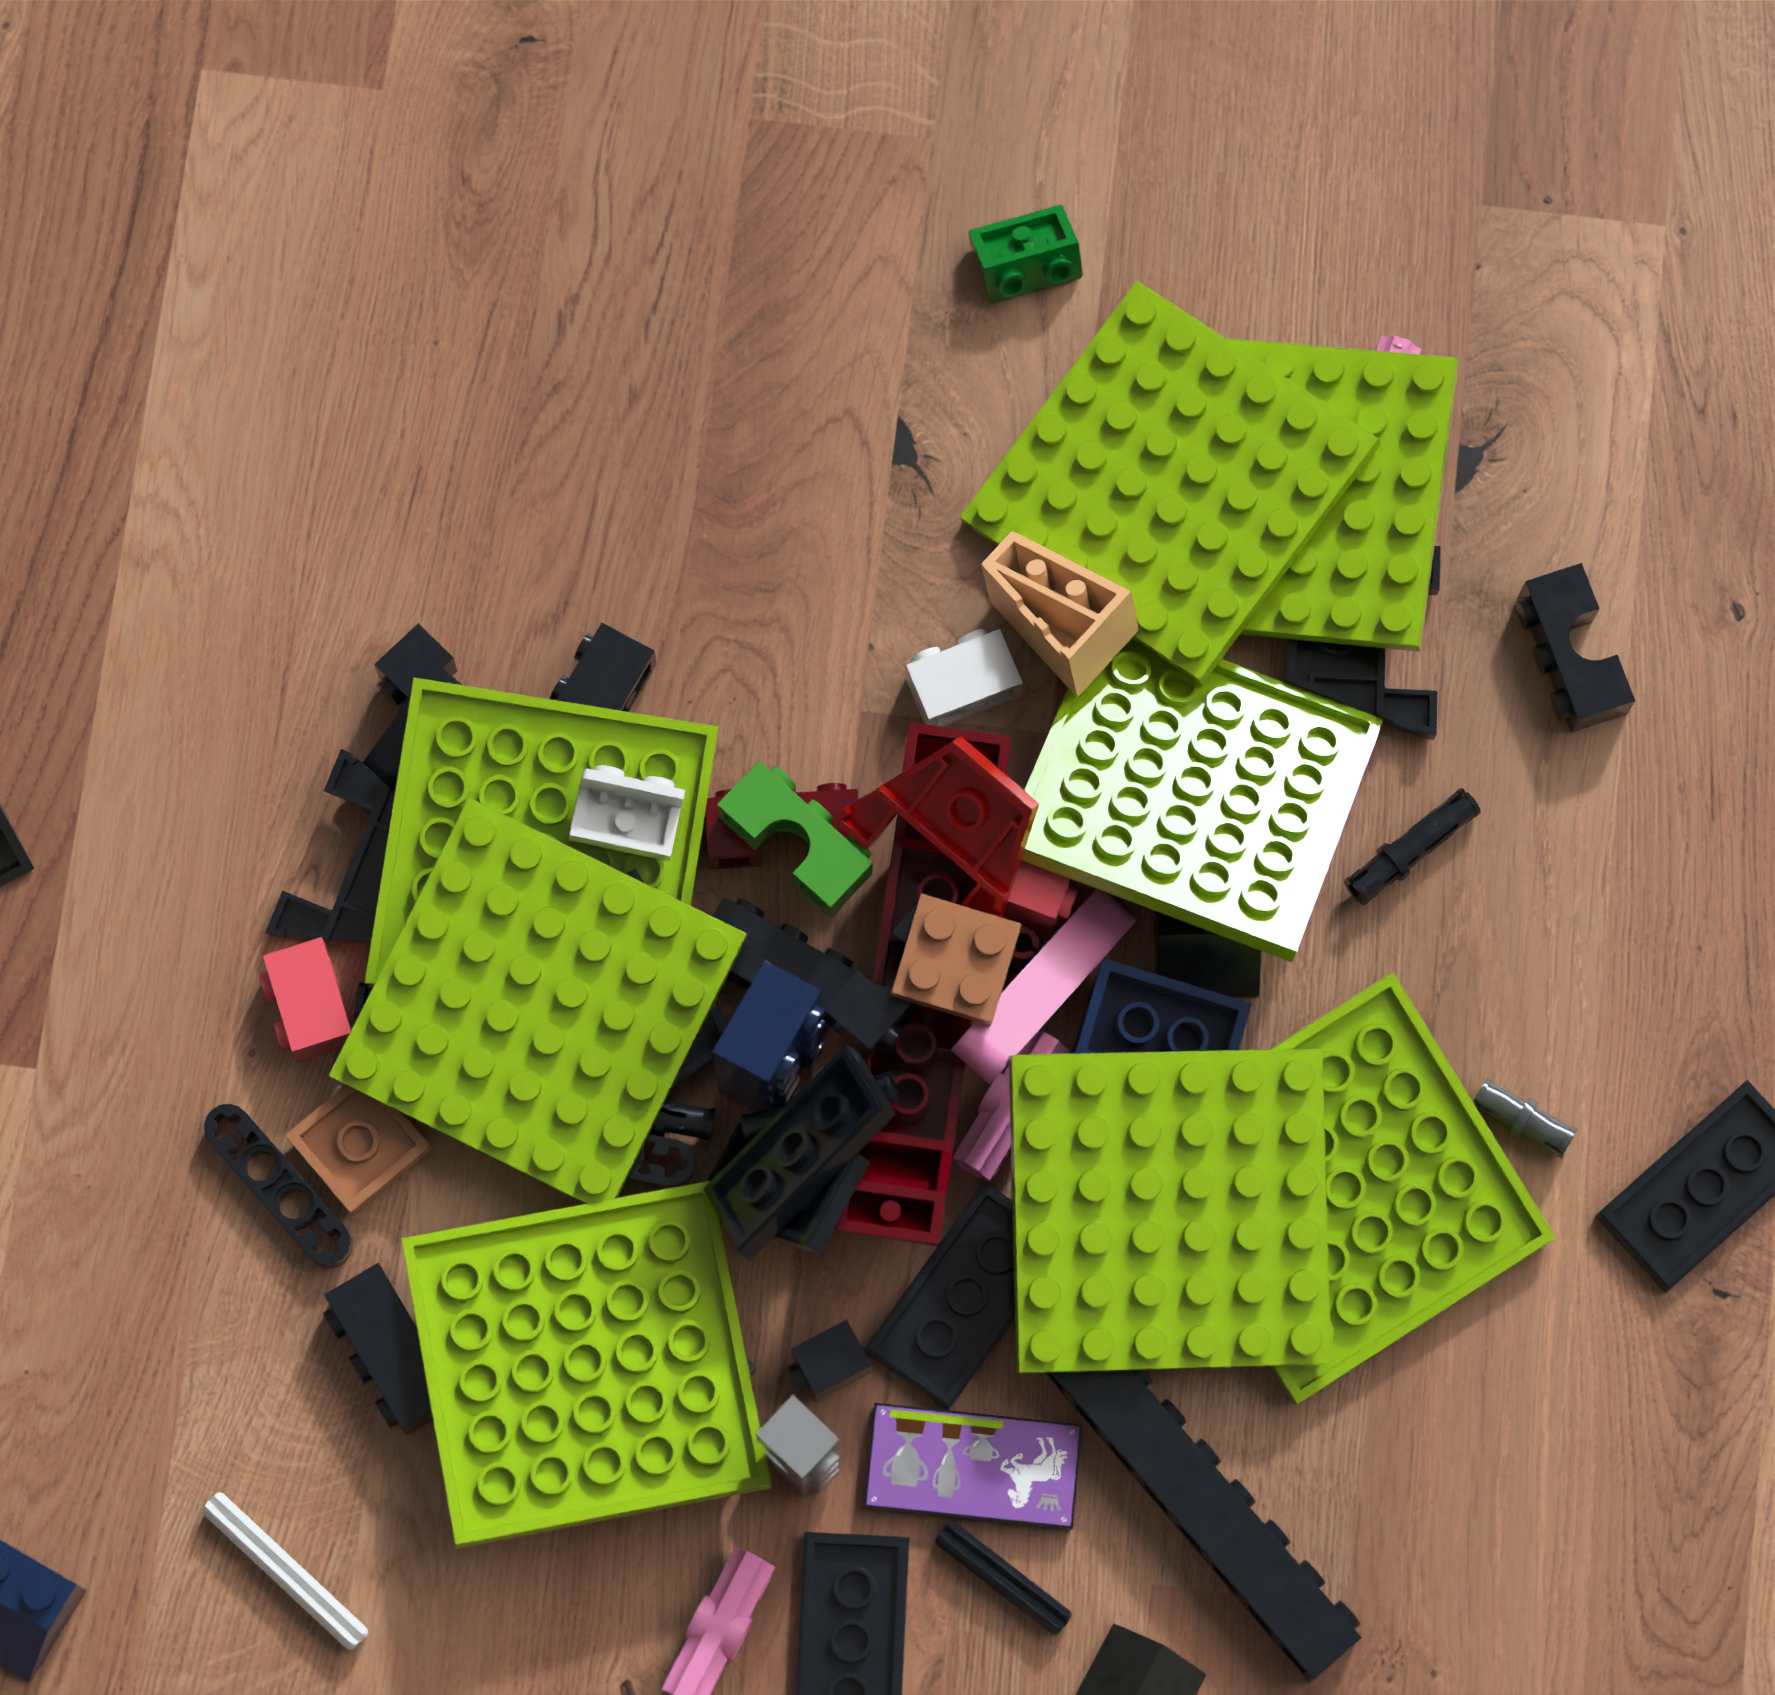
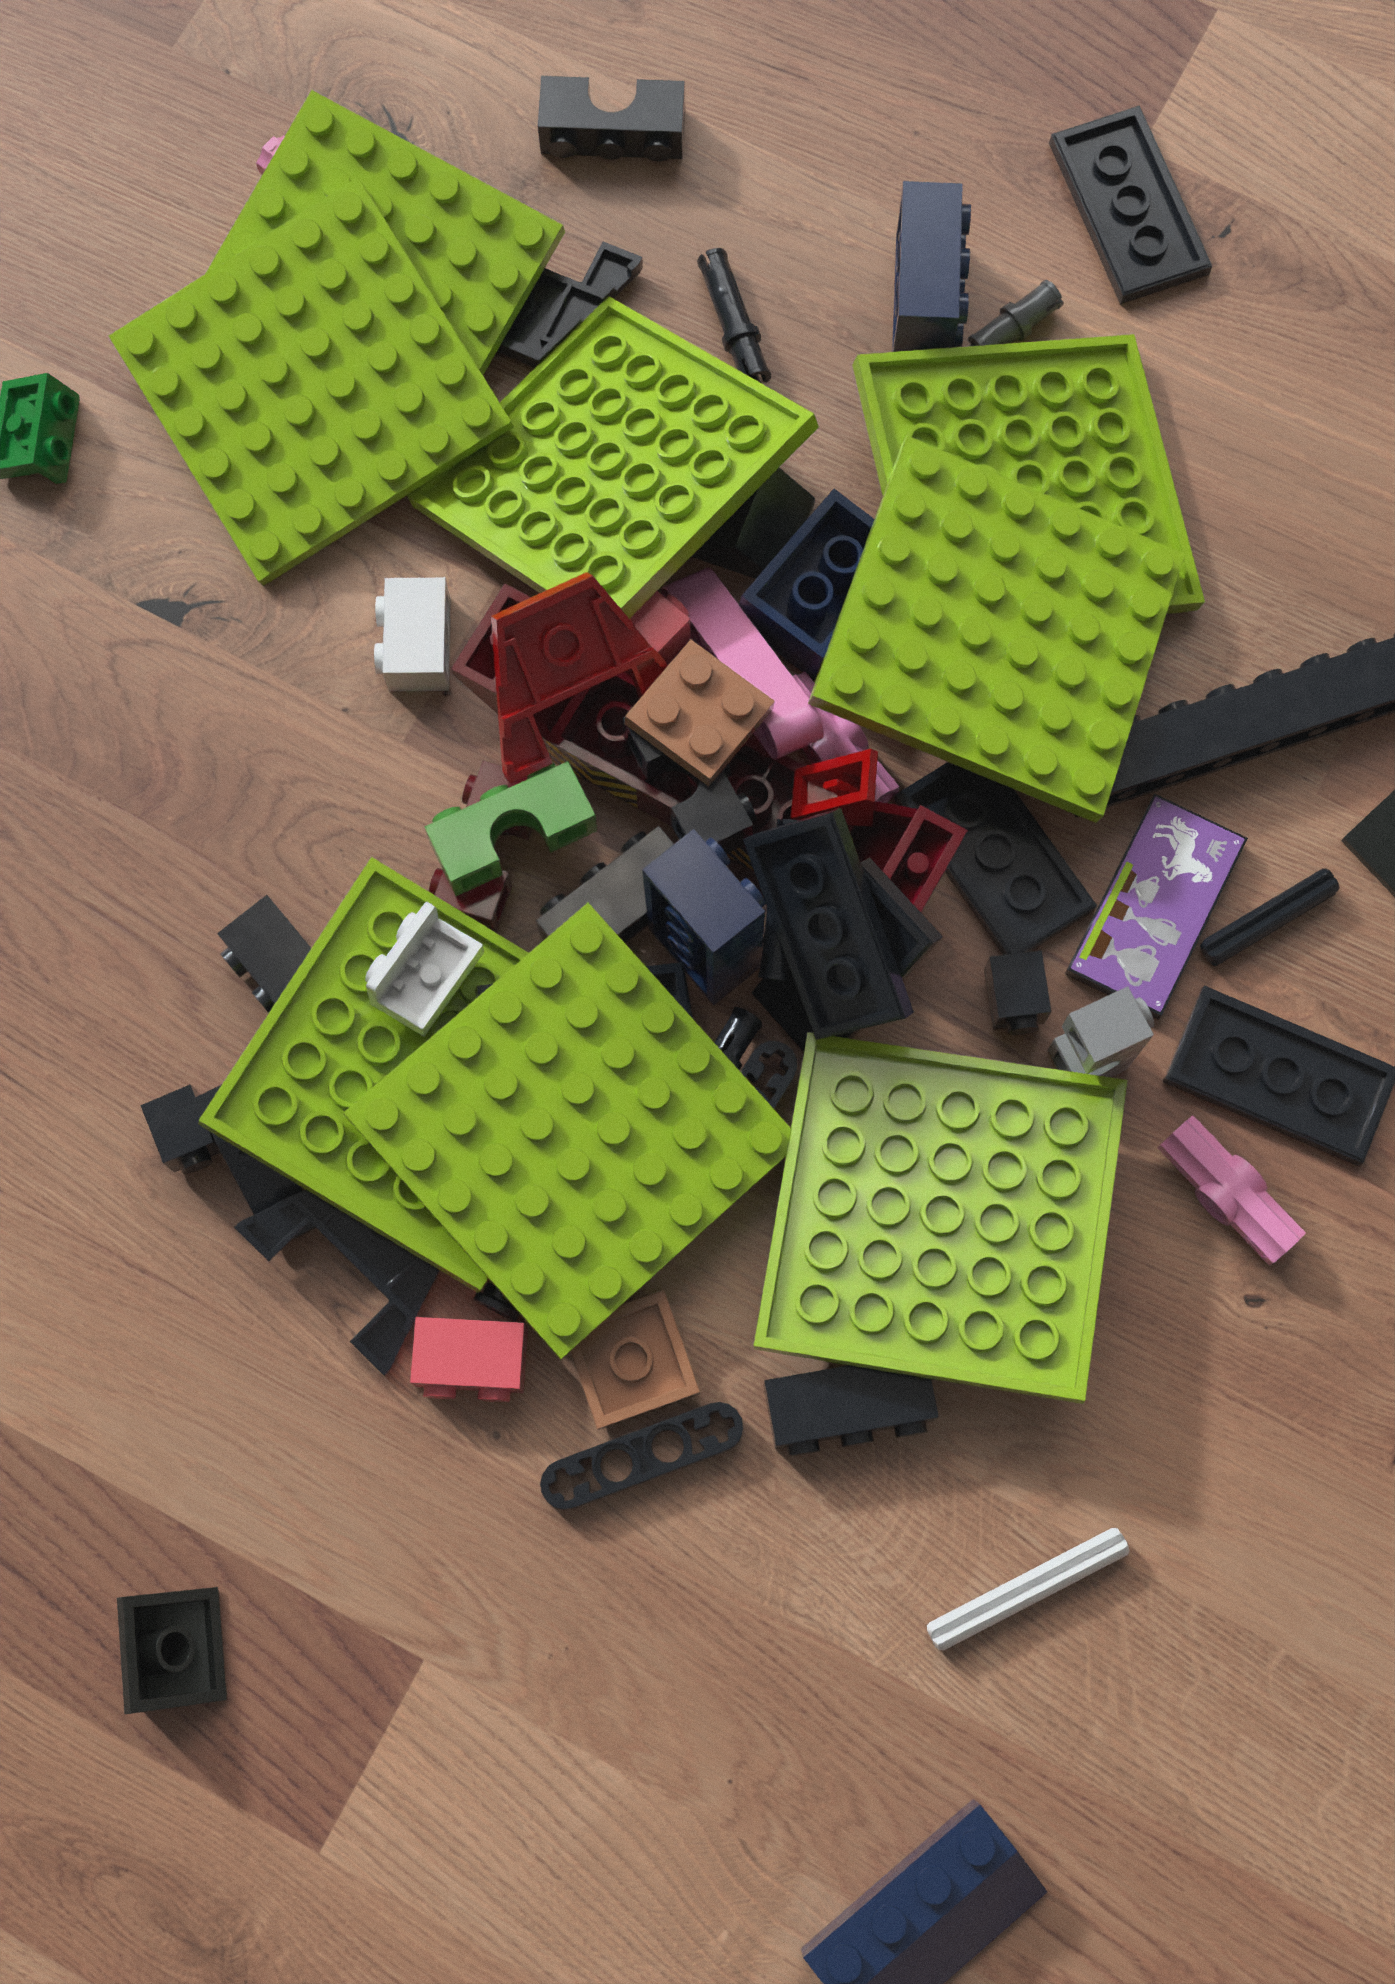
camera: 65 degrees left, 0 degrees up
light nougat wedge [981,531,1139,698] -> none
none -> red slope [791,748,878,827]
none -> dark blue brick [892,181,971,352]

